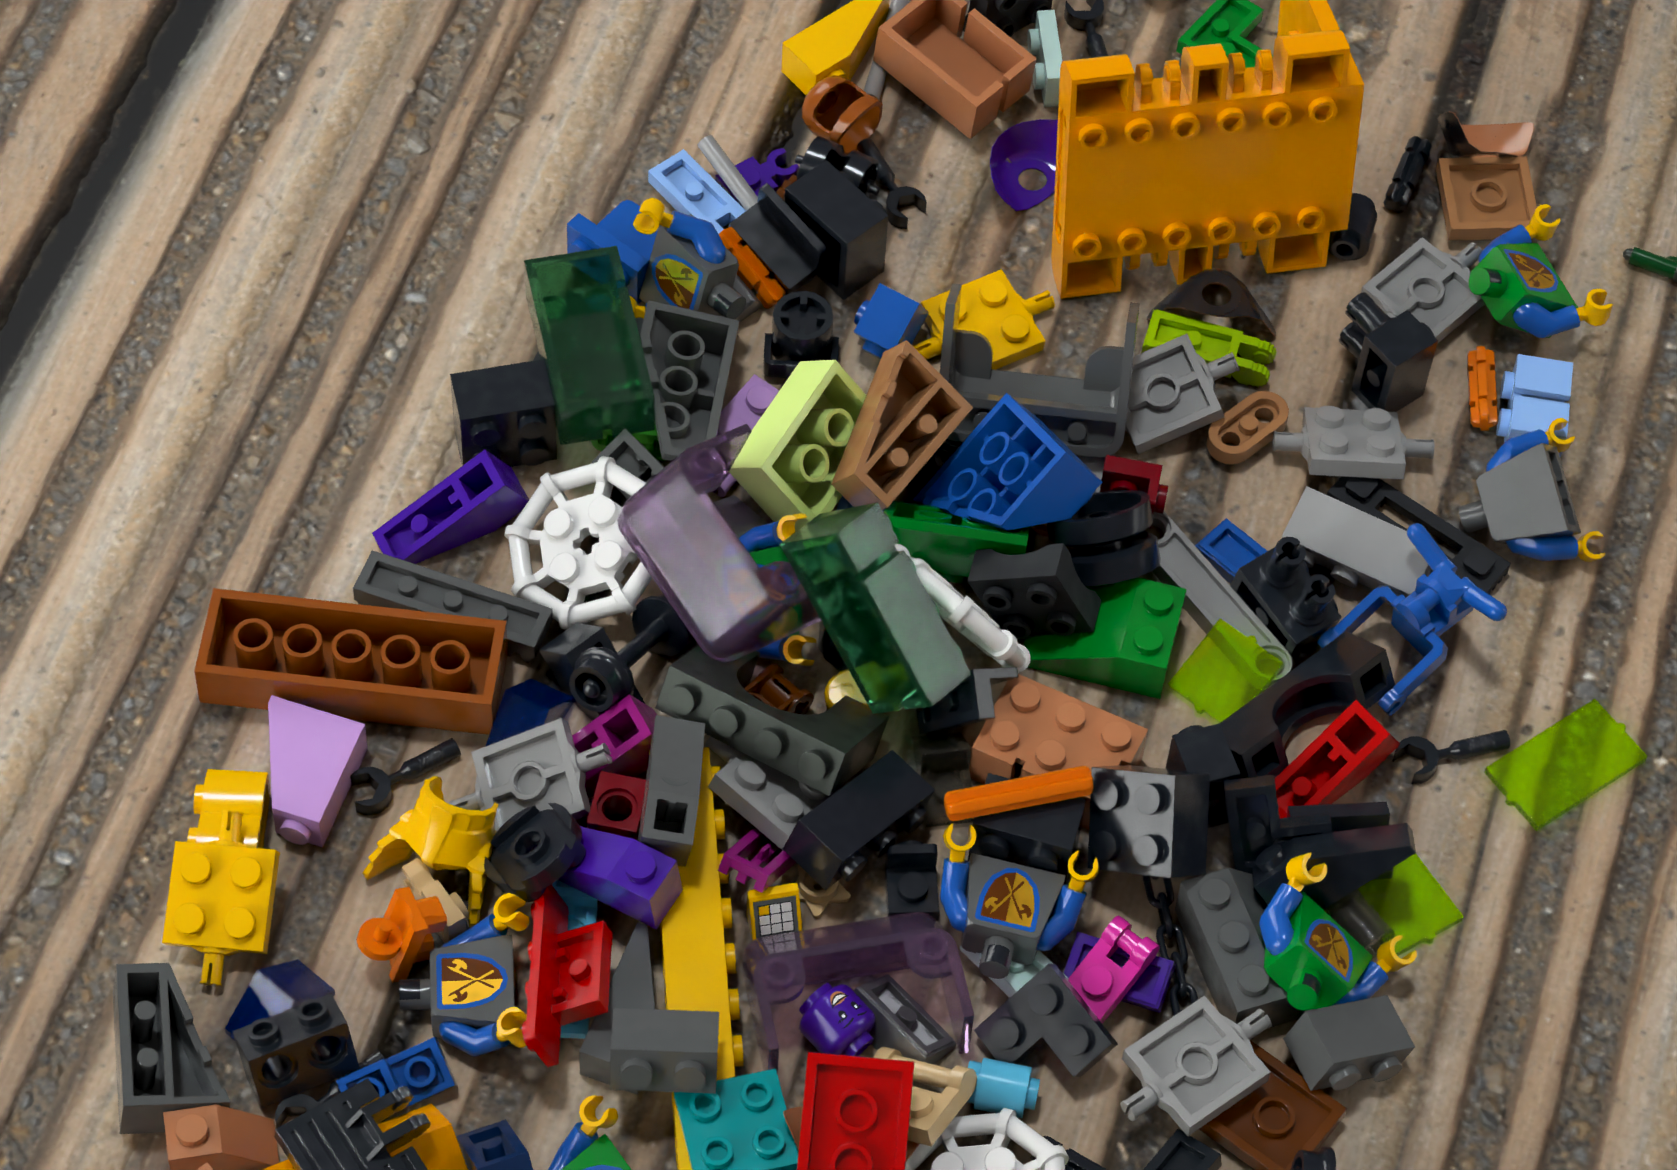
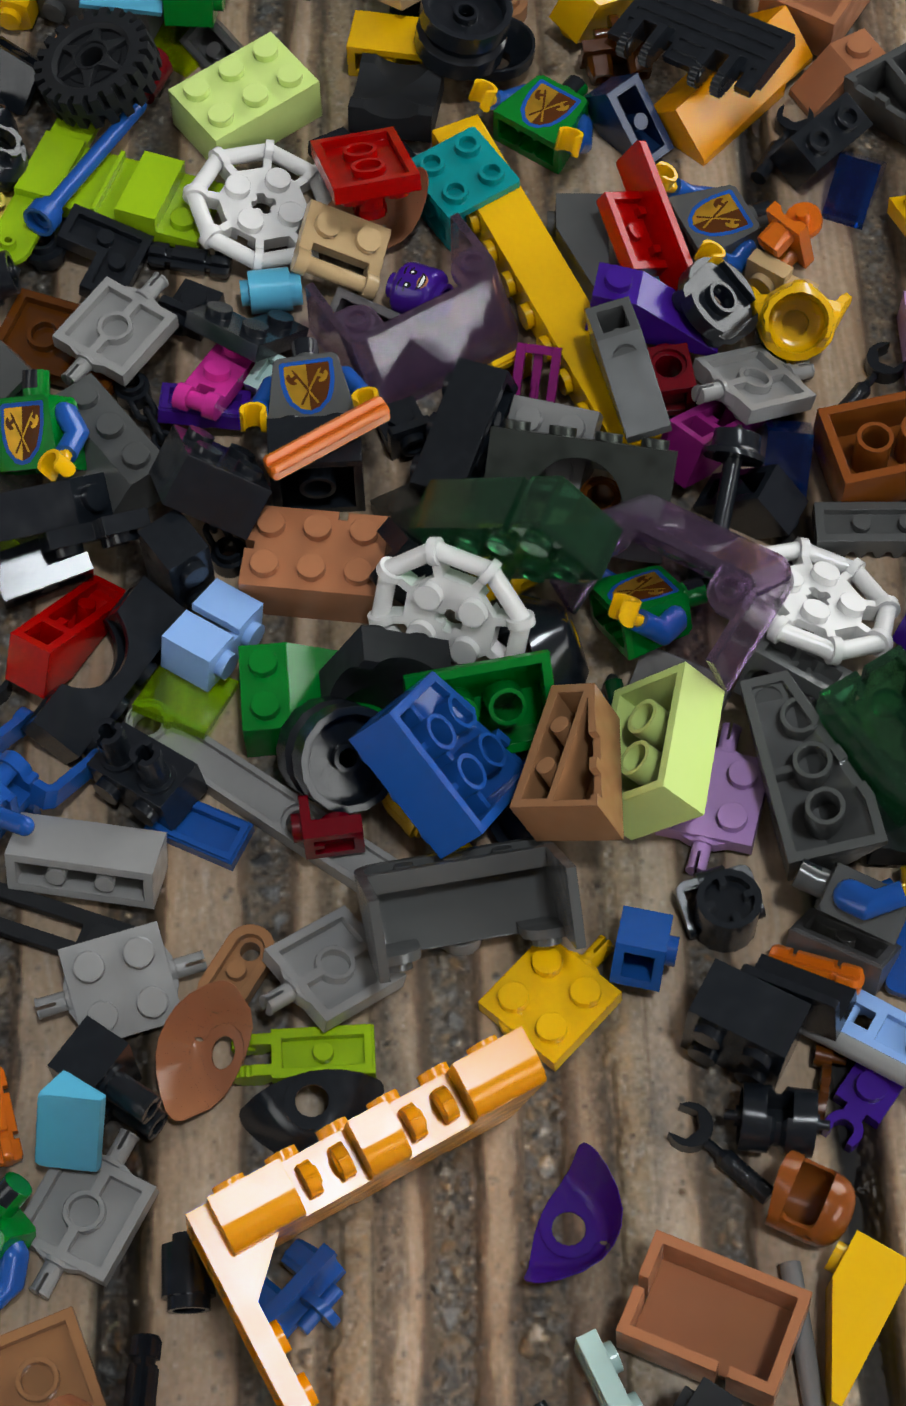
camera: 165 degrees right, 5 degrees up
blue slope [336,1037,457,1113] -> none
dark grey brick [610,1008,719,1094] -> none
none -> medium azure slope [35,1070,106,1172]
none -> nougat piece [155,980,253,1121]
none -> black bracket [158,278,225,342]
none -> light blue piece [161,578,265,693]

